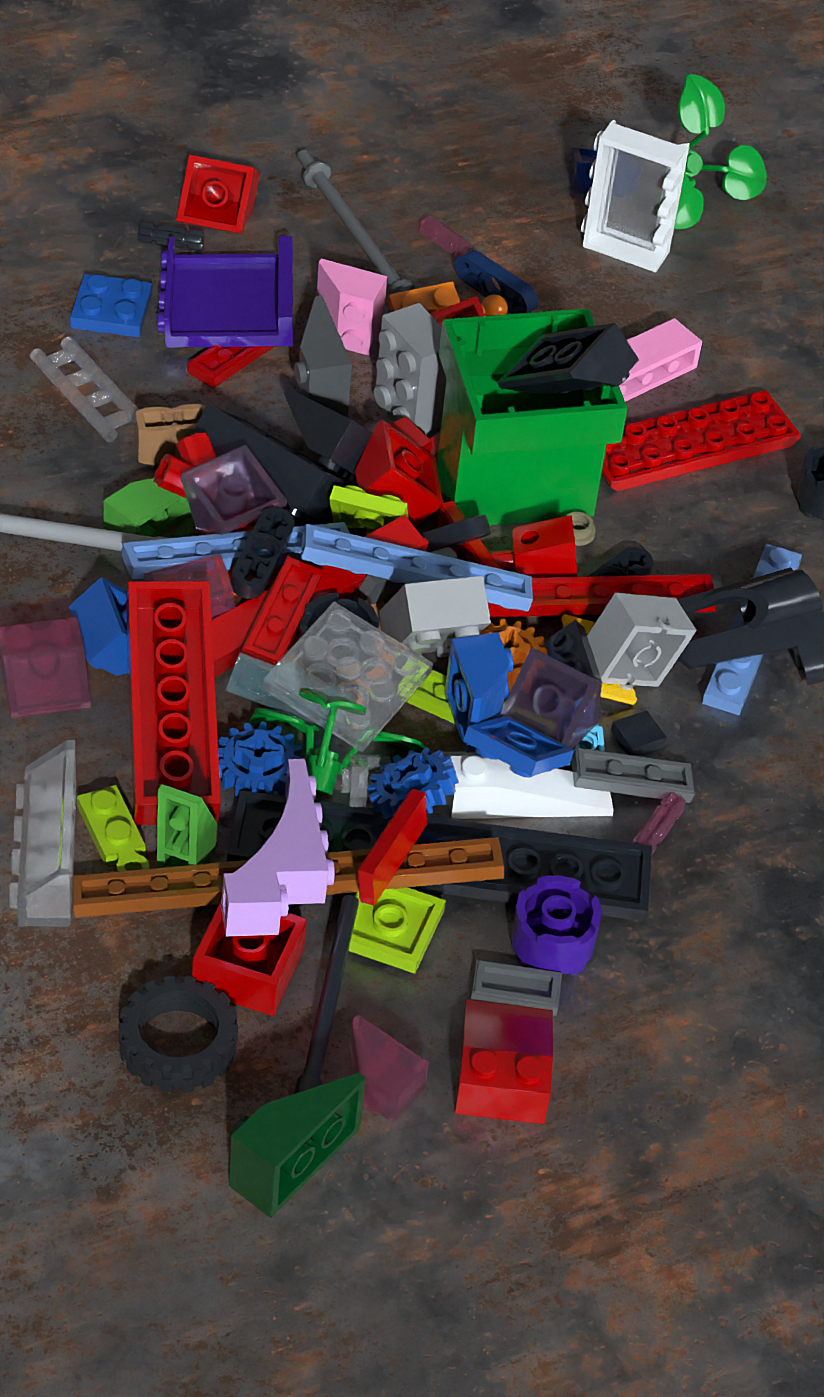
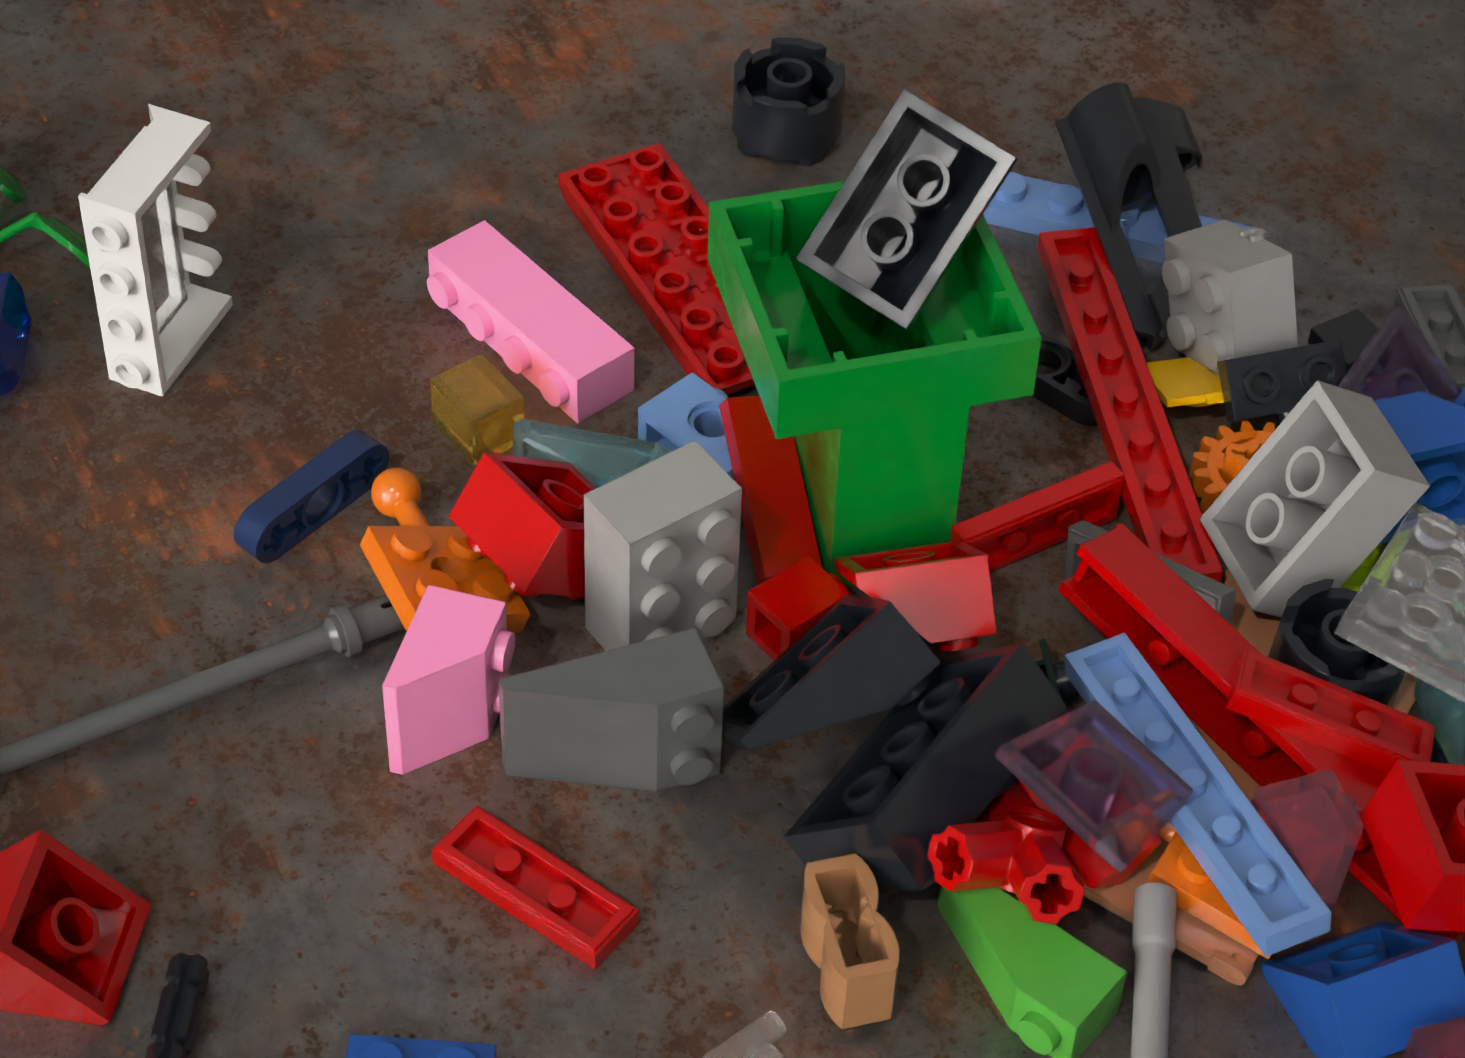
camera: 90 degrees left, 0 degrees up
dark purple panel [158,236,293,347] -> none
black beam [230,507,295,599] -> none
medium blue plate [301,524,533,612] -> none
lime plate [329,485,409,535] -> none
clear pink axle [419,216,475,258] -> none
black beam [420,515,491,552] -> none
red torso [491,516,577,578] -> none

